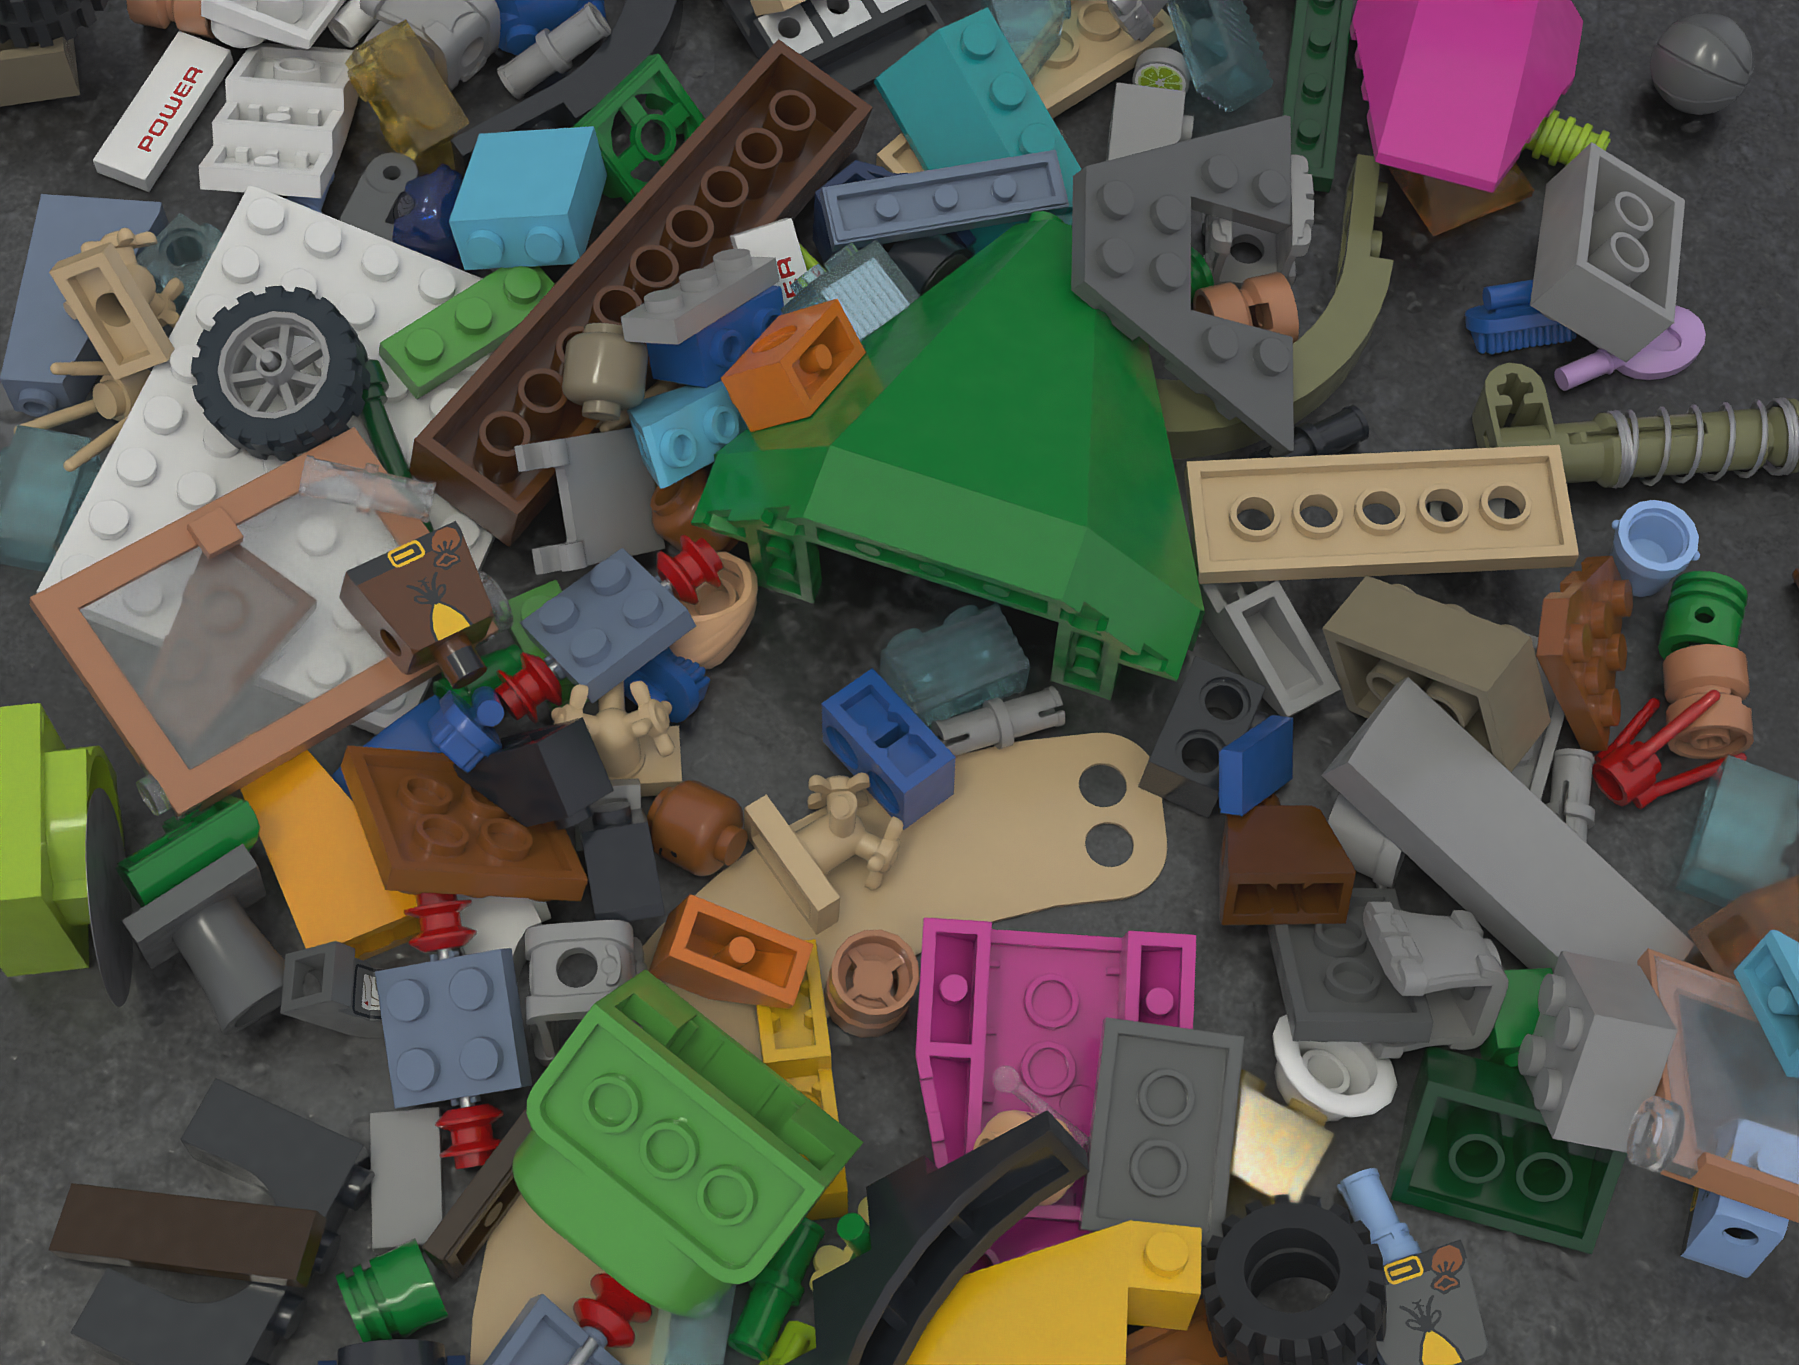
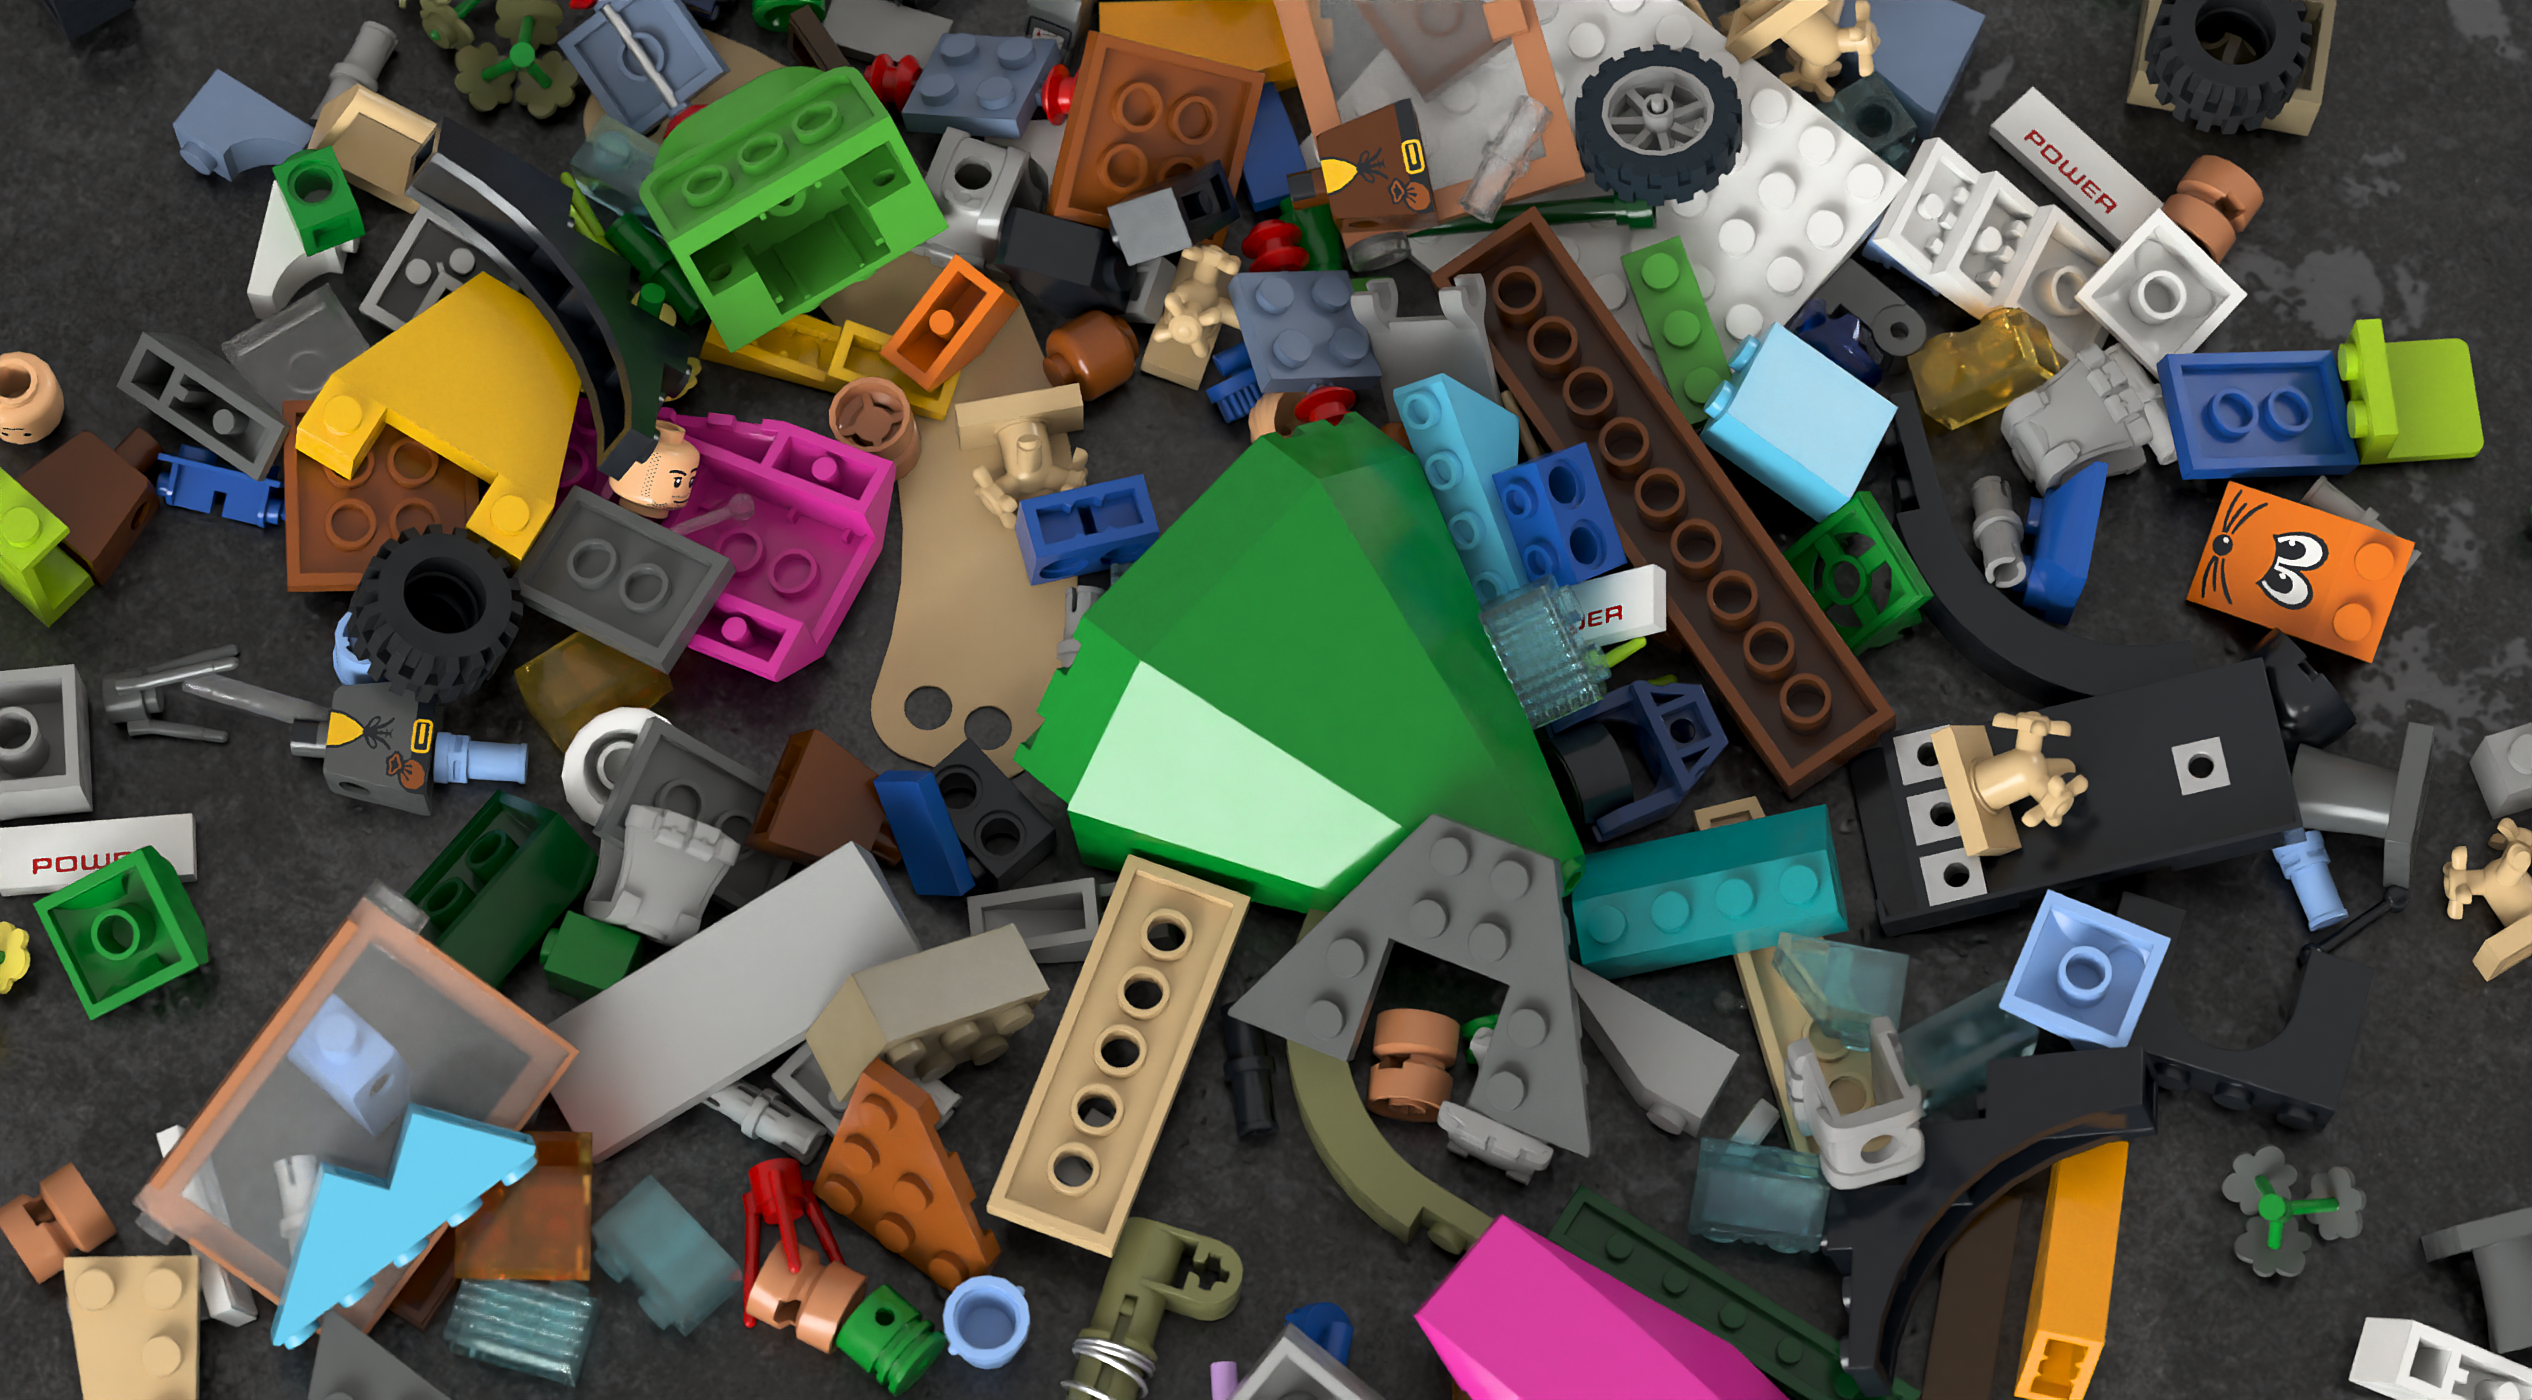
camera: 115 degrees right, 5 degrees up
blue piece [428,686,504,773] -> none
dark tan head [562,323,648,421] -> none
light grey plate [621,249,779,345] -> none
orange brick [721,298,866,432] -> none
sand blue tile [820,150,1069,252] -> none
light grey brick [1518,951,1678,1154] -> none

